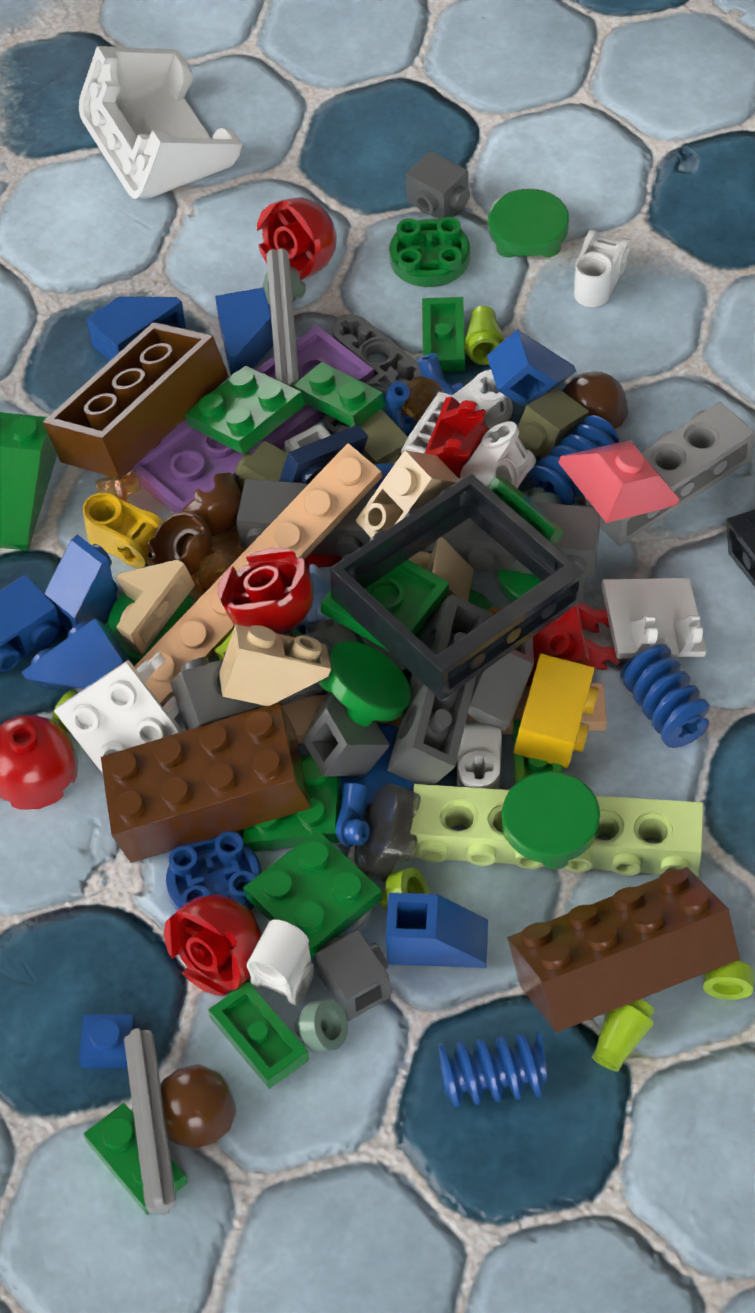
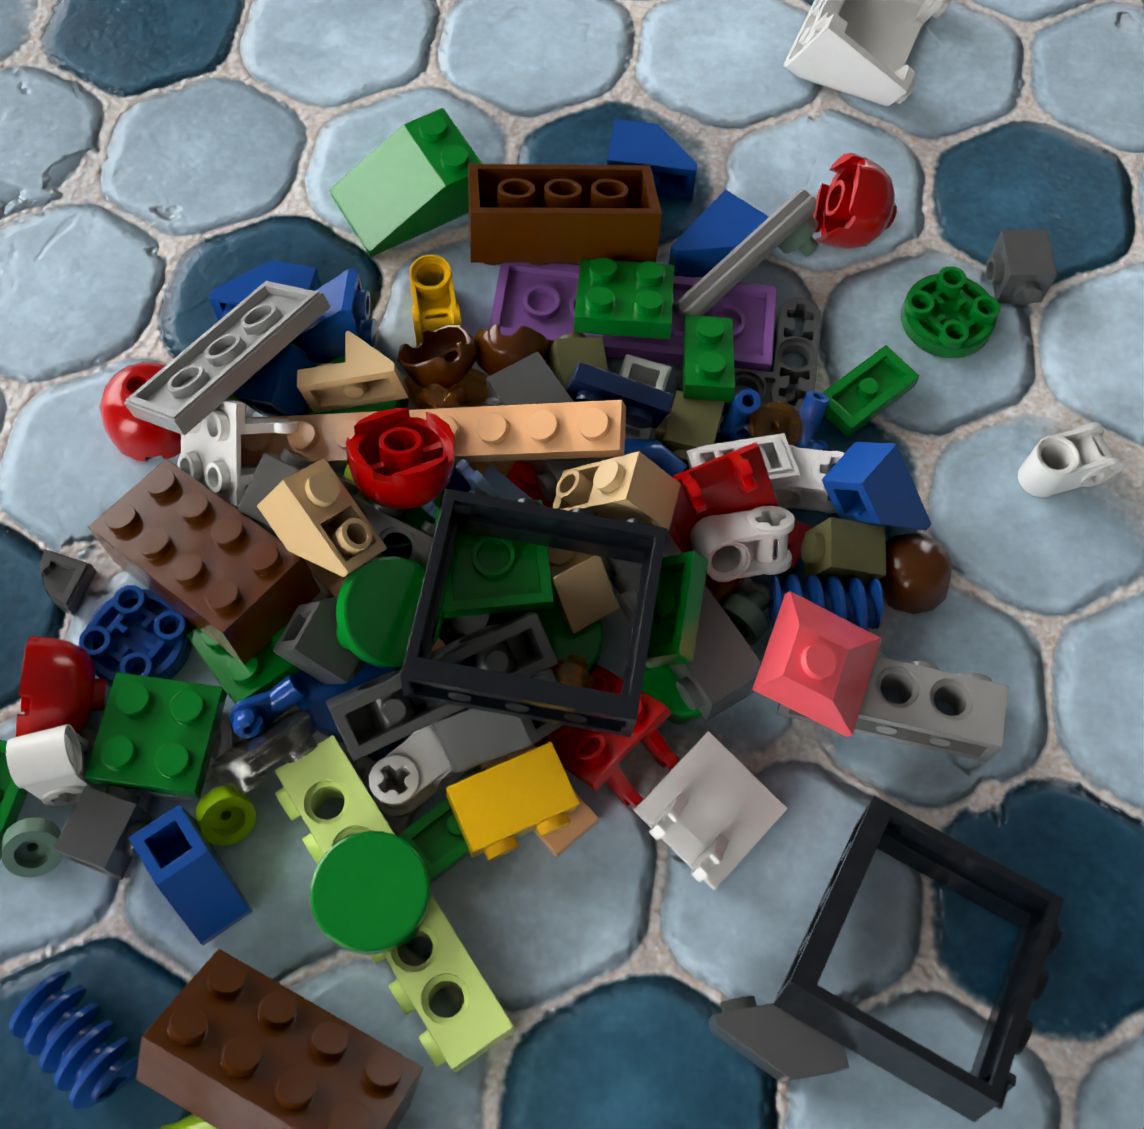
camera: 45 degrees right, 10 degrees up
clear orange tile [95,472,141,504] -> none
lime cone [464,306,505,365] -> none
green tile [488,189,569,258] -> none
blue piece [620,644,710,748] -> none
none -> dark grey tile [40,549,97,616]
none -> light grey tile [124,281,331,436]

